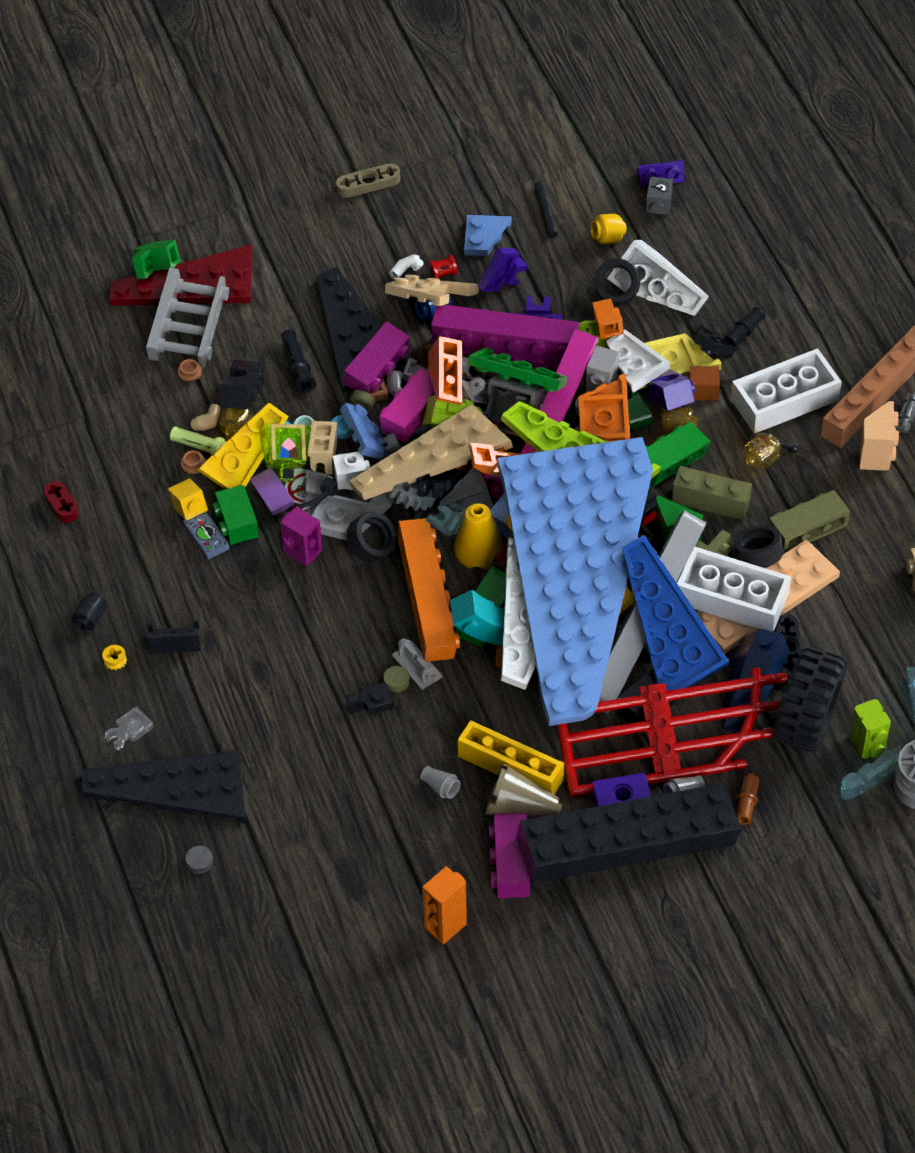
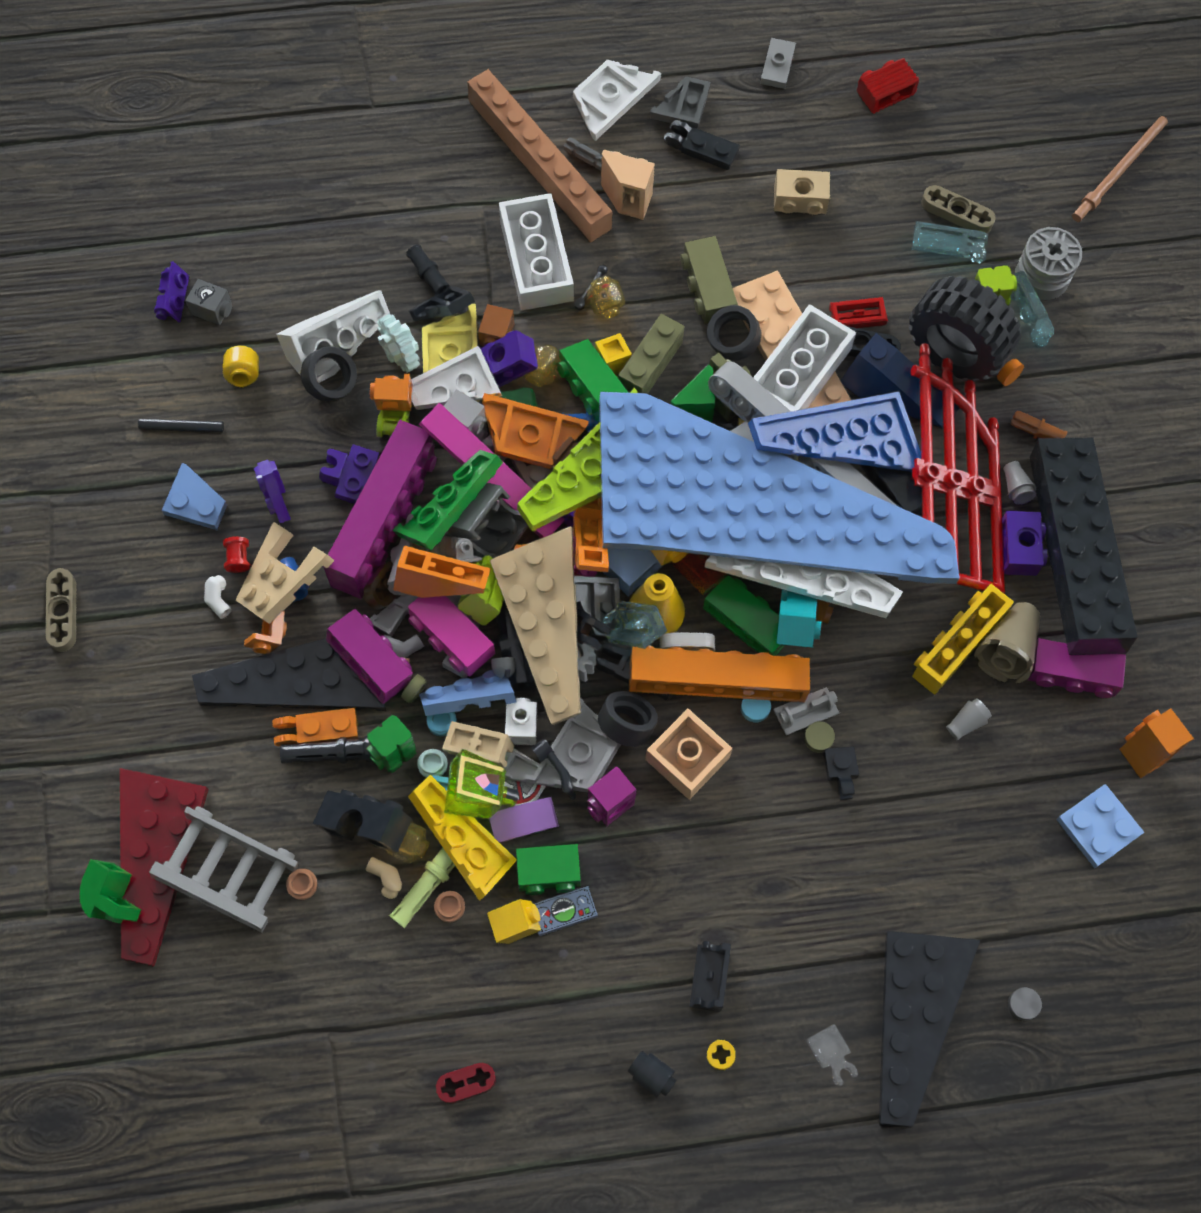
camera: 80 degrees left, 15 degrees up
none -> orange bracket [244,611,287,654]
none -> orange hinge [272,708,359,746]
none -> green brick [366,715,417,773]
none -> light aqua gear [377,313,420,373]
none -> yellow panel [595,333,632,377]
none -> light nougat brick [645,708,732,800]
none -> white beam [660,633,715,652]
none -> medium azure tile [741,699,771,723]
none -> red tile [829,297,888,328]
none -> orange tile [997,359,1024,386]
none -> light blue plate [1056,784,1145,868]

